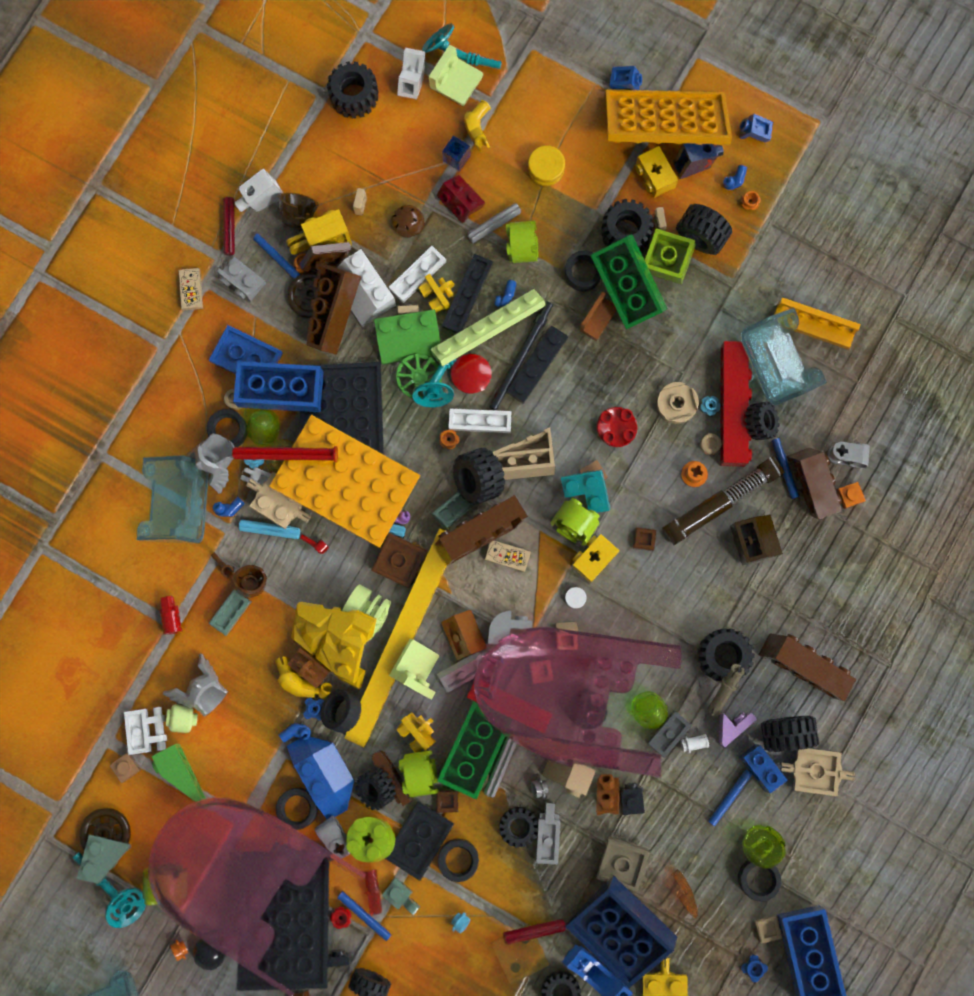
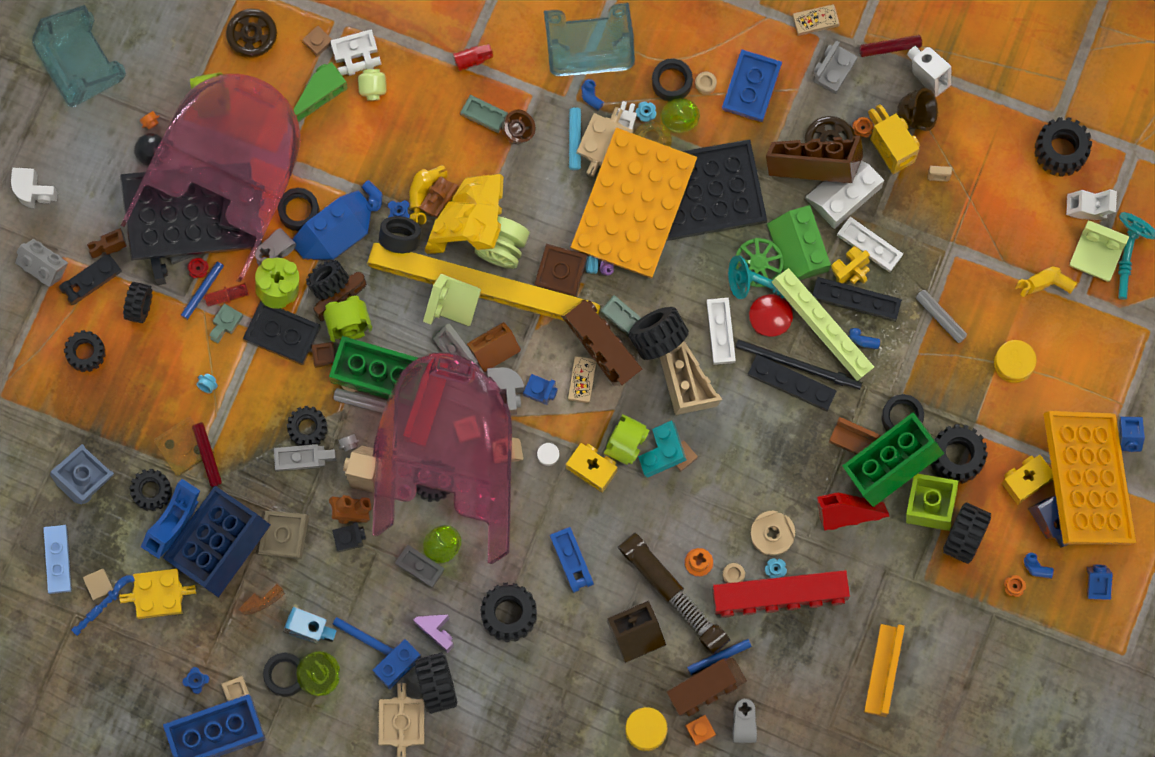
camera: 80 degrees right, 5 degrees down
teal dish [73,852,146,928] -> none
sand green wing [76,835,132,884] -> none
light grey helmet [163,654,228,717] -> none
light grey helmet [187,434,234,494] -> none
reddish brown hand [211,552,235,577] -> none
red axle [232,446,338,463] -> none
blue brick [233,361,324,412] -> none
blue bar [253,234,300,279] -> none
reddish brown plate [300,242,351,271] -> none
red hand [300,534,329,554] -> none
reddish brown helmet [392,205,425,238] -> none
yellow hips [397,712,436,752] -> none
tan tile [398,305,419,315] -> none
dark red bracket [437,175,485,223] -> none
black tyre [438,839,479,882] -> none
orange plate [439,430,459,450] -> none
clear blue brick [442,135,471,172] -> none
lime brick [506,220,538,263] -> none
red dish [597,407,638,447] -> none
reddish brown tile [633,527,657,551] -> none
tan tile [653,207,667,231] -> none
white pin [680,734,709,754] -> none
dark tan pin [708,664,745,717] -> none
clear light blue windscreen [740,308,827,405] -> none
black tyre [745,402,780,440] -> none
reddish brown wedge [758,633,857,702] -> none
none -> torso [283,607,337,644]
none -> blue bracket [523,374,558,405]
none -> blue plate [550,527,594,593]
none -> yellow head [625,707,667,751]
none -> red slope [817,492,889,531]

